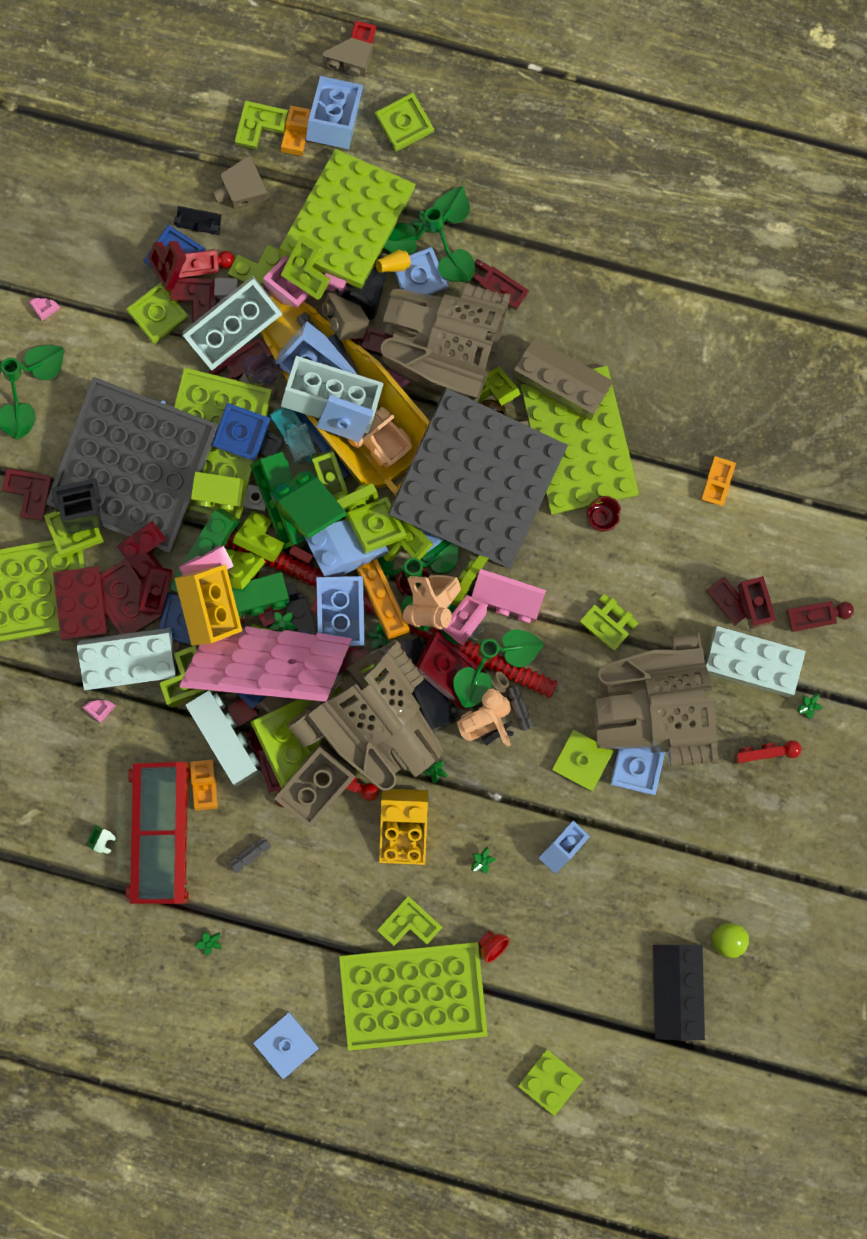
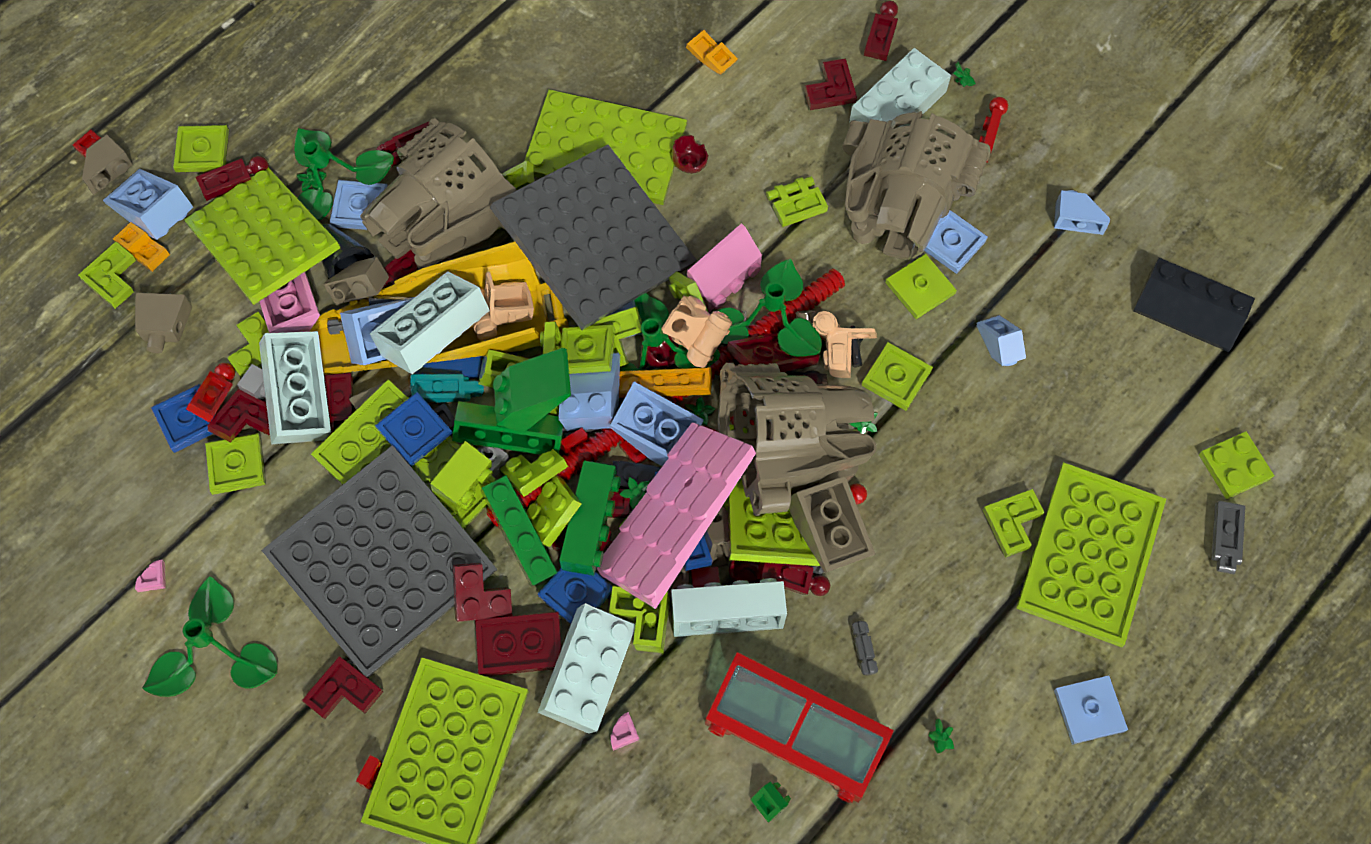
camera: 60 degrees left, 15 degrees down
lime plate [44,511,104,558] -> none
black plate [51,478,103,535] -> none
dark red plate [53,566,108,641] -> none
dark red slope [139,565,173,614] -> none
dark red plate [148,241,186,290] -> none
black hinge [174,206,222,235] -> none
yellow slope [175,564,242,646] -> none
bright pink slope [179,545,233,575] -> none
light orange slope [190,759,218,811] -> none
hair [244,353,283,388] -> none
lime plate [281,235,331,300] -> none
clear light blue bracket [284,424,316,463] -> none
light blue plate [317,395,373,443] -> none
bright pink tile [325,273,346,292] -> none
yellow cone [376,250,411,273] -> none
yellow slope [379,789,428,865] -> none
bright pink slope [442,595,487,645] -> none
green plant [471,847,496,874] -> none
red piece [478,931,510,963] -> none
dark grey axle [507,686,533,731] -> none
dark tan slope [513,338,614,420] -> none
lime hair [711,923,749,958] -> none
dark red brick [737,576,776,629] -> none
none -> dark red plate [196,156,269,201]
none -> lime plate [861,342,933,411]
none -> light blue slope [1054,190,1110,235]
none -> dark grey hinge [1212,501,1245,574]

